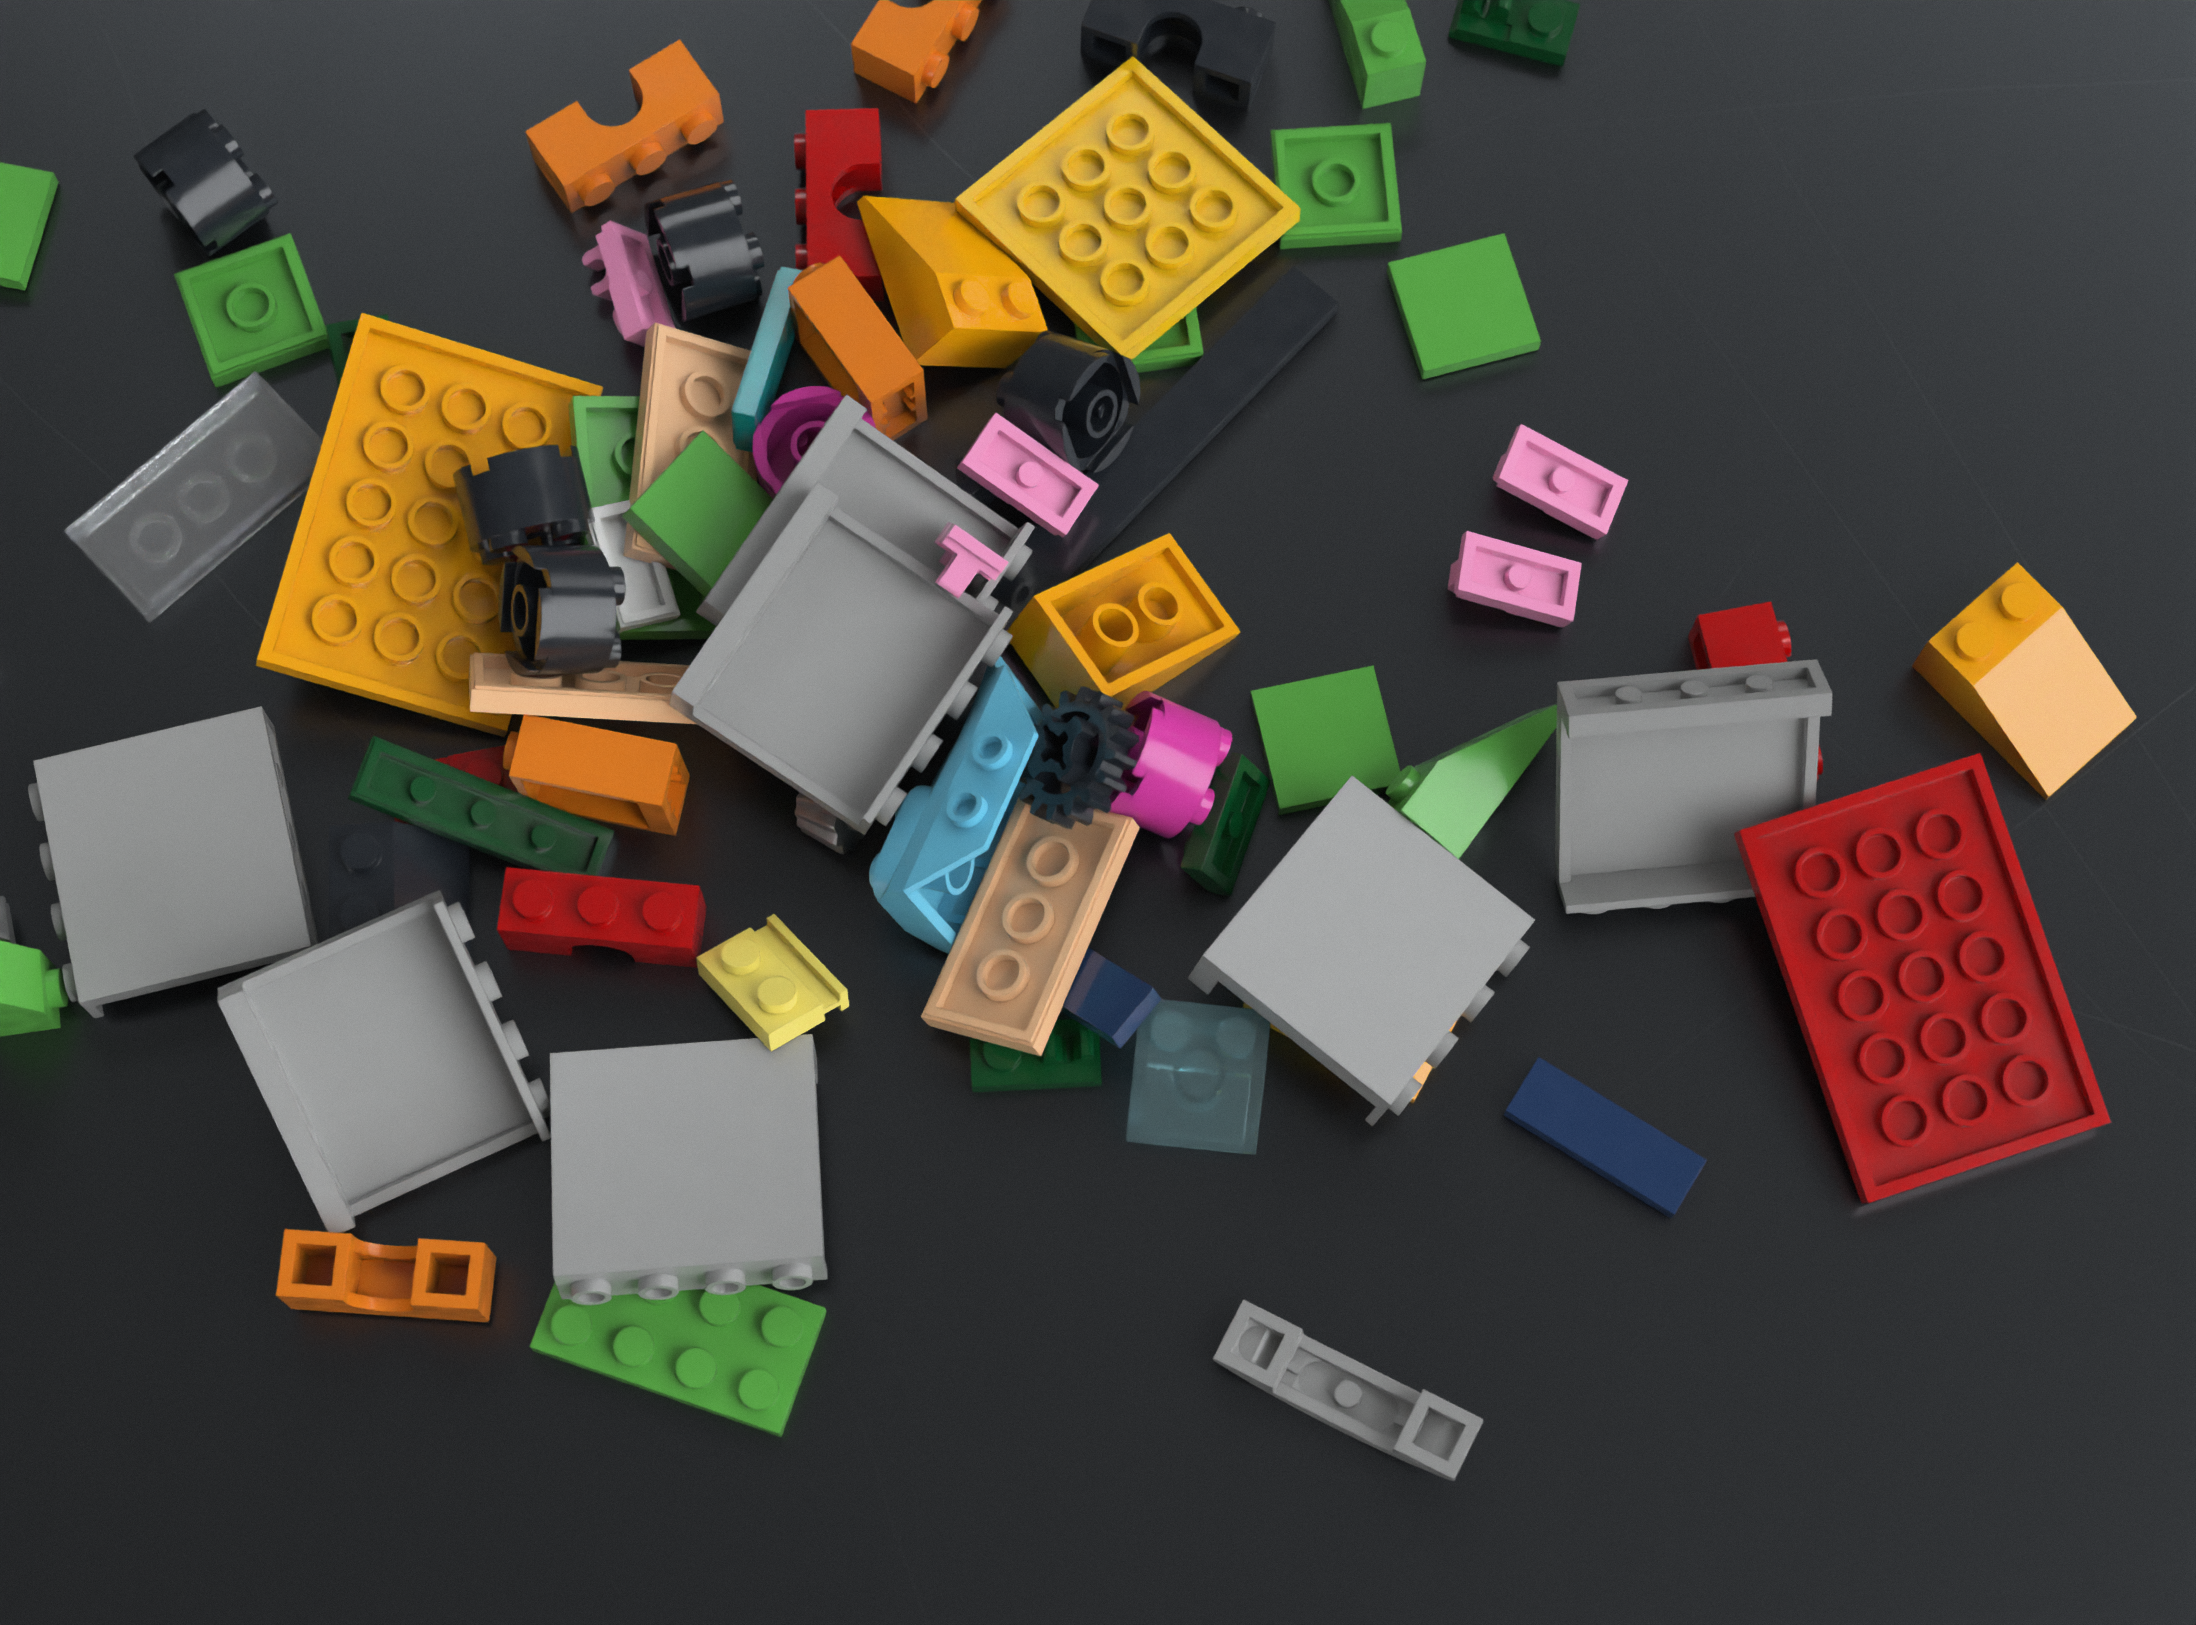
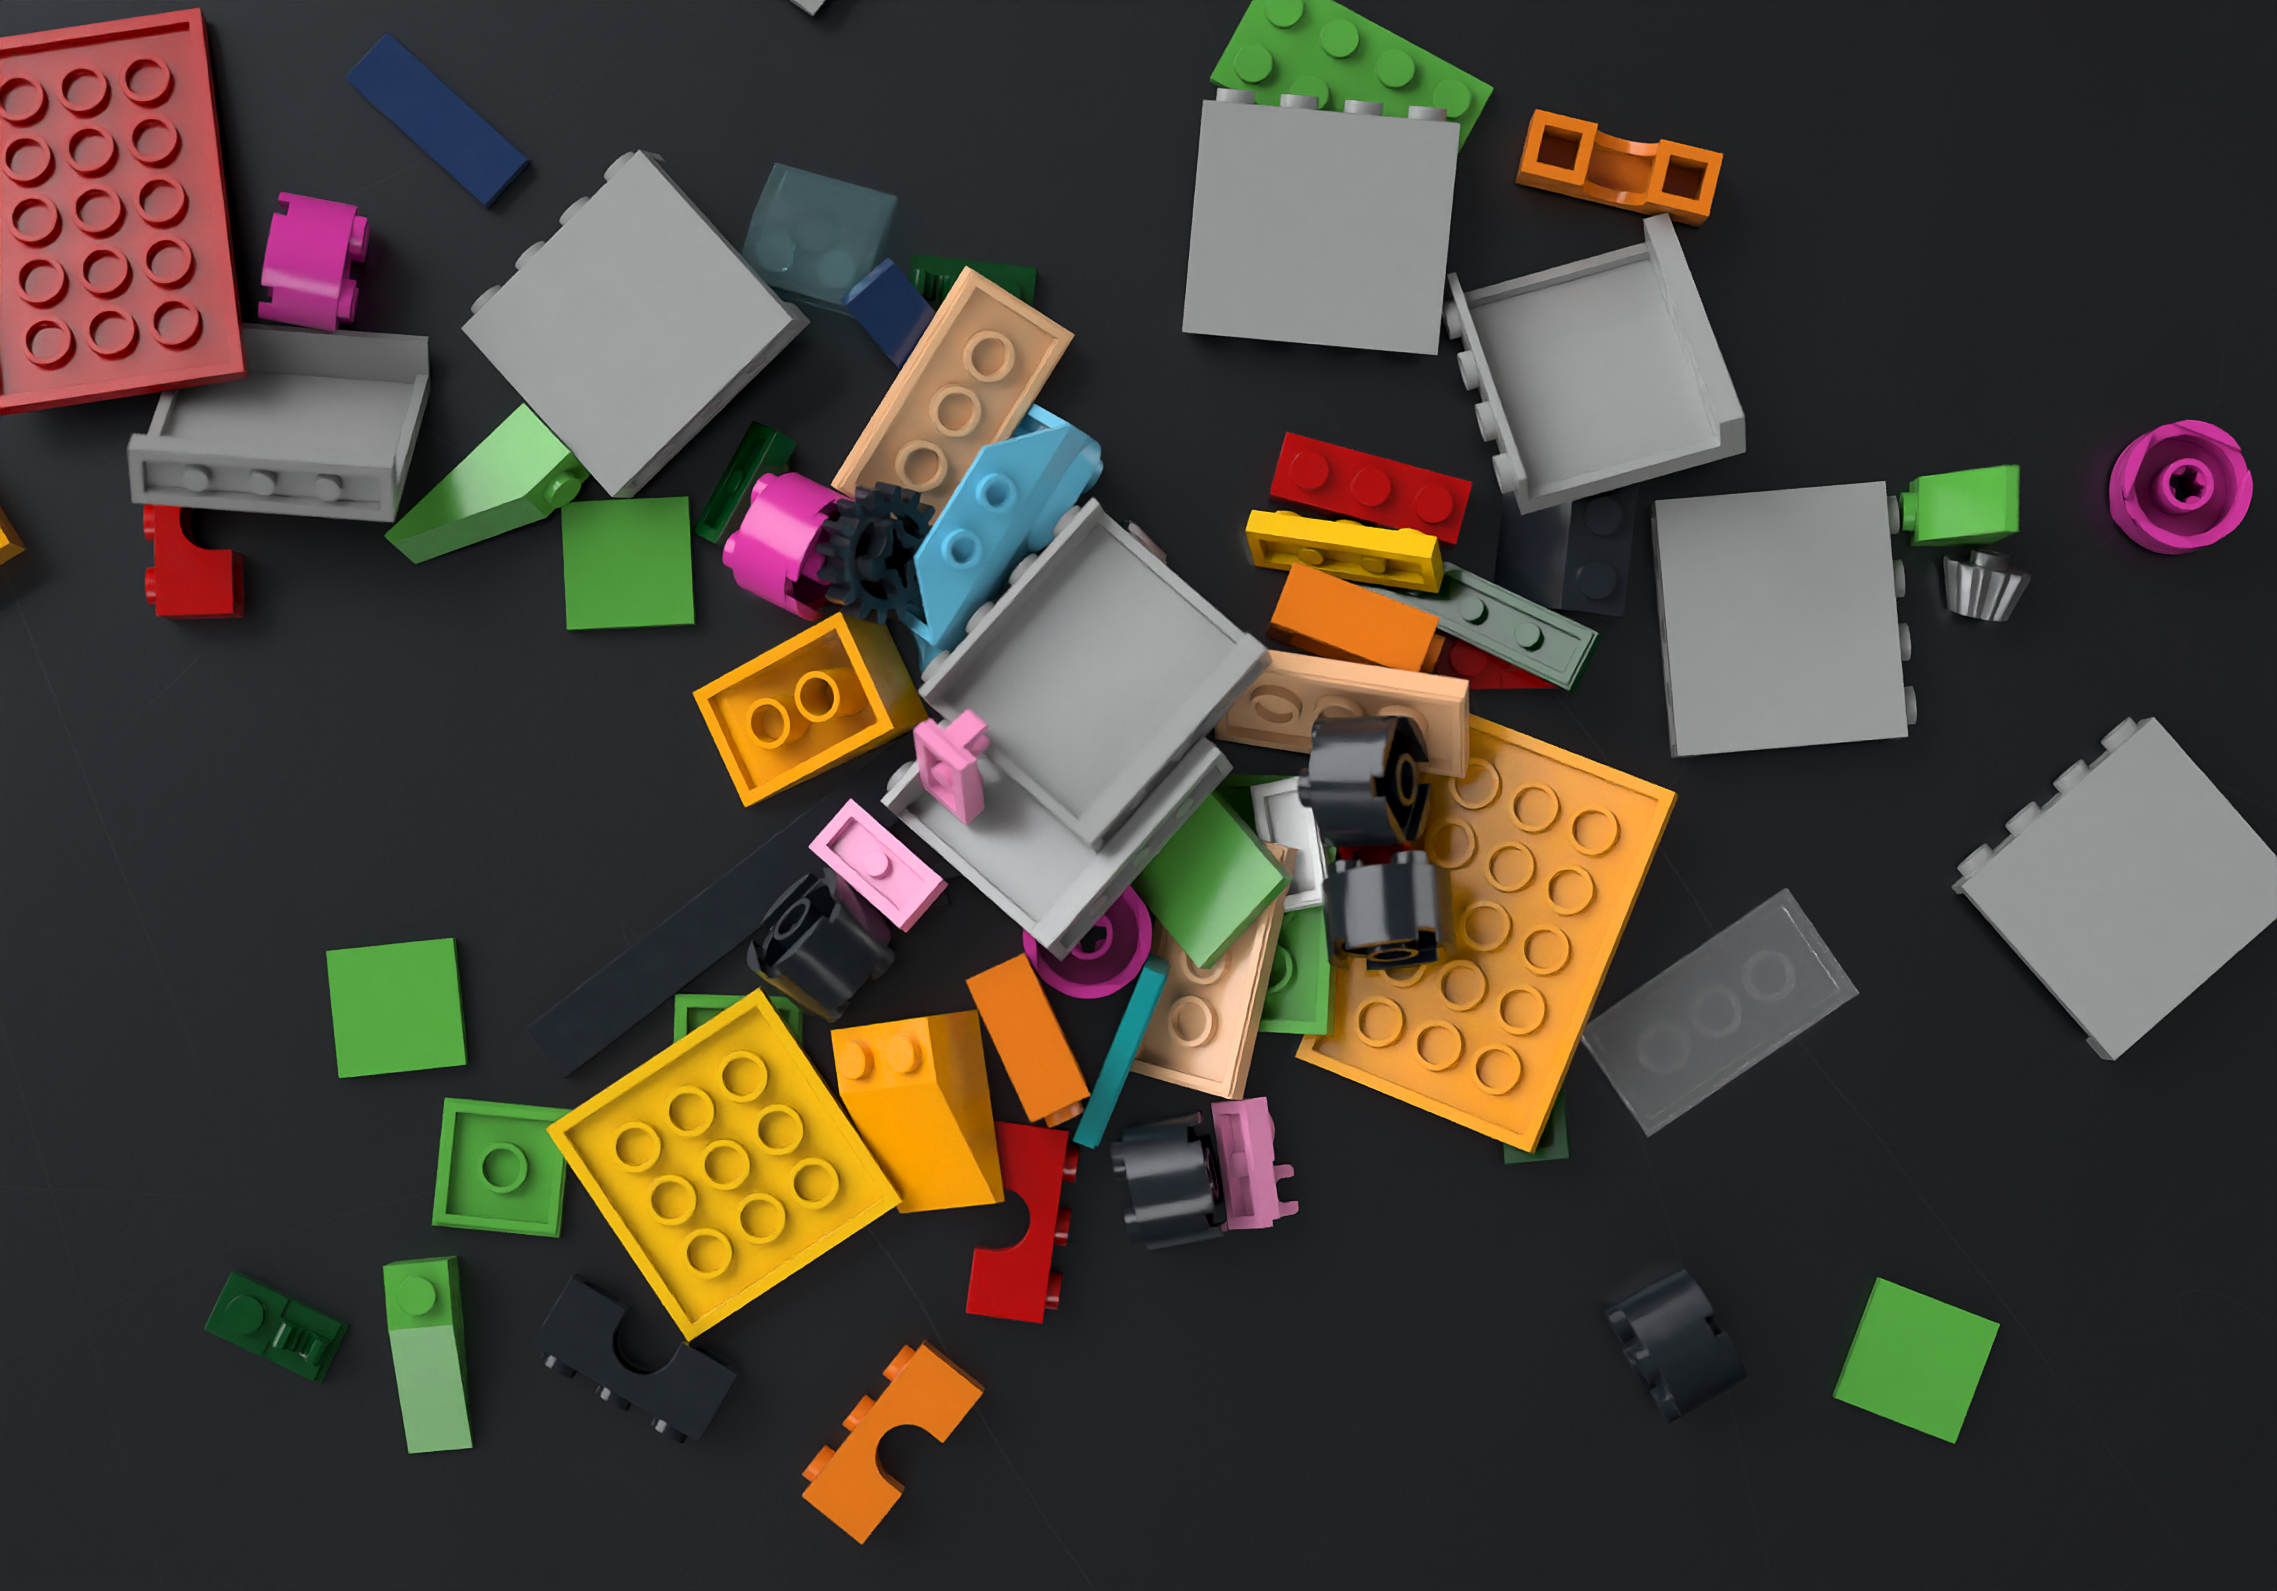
camera: 170 degrees left, 15 degrees up
bright green tile [174,233,329,388] -> none
orange arch [525,39,724,214] -> none
light yellow plate [696,914,849,1051] -> none
bright pink plate [1448,531,1582,628] -> none
bright pink plate [1493,424,1628,540] -> none
none -> dark pink brick [259,192,370,332]
none -> yellow plate [1245,510,1444,593]

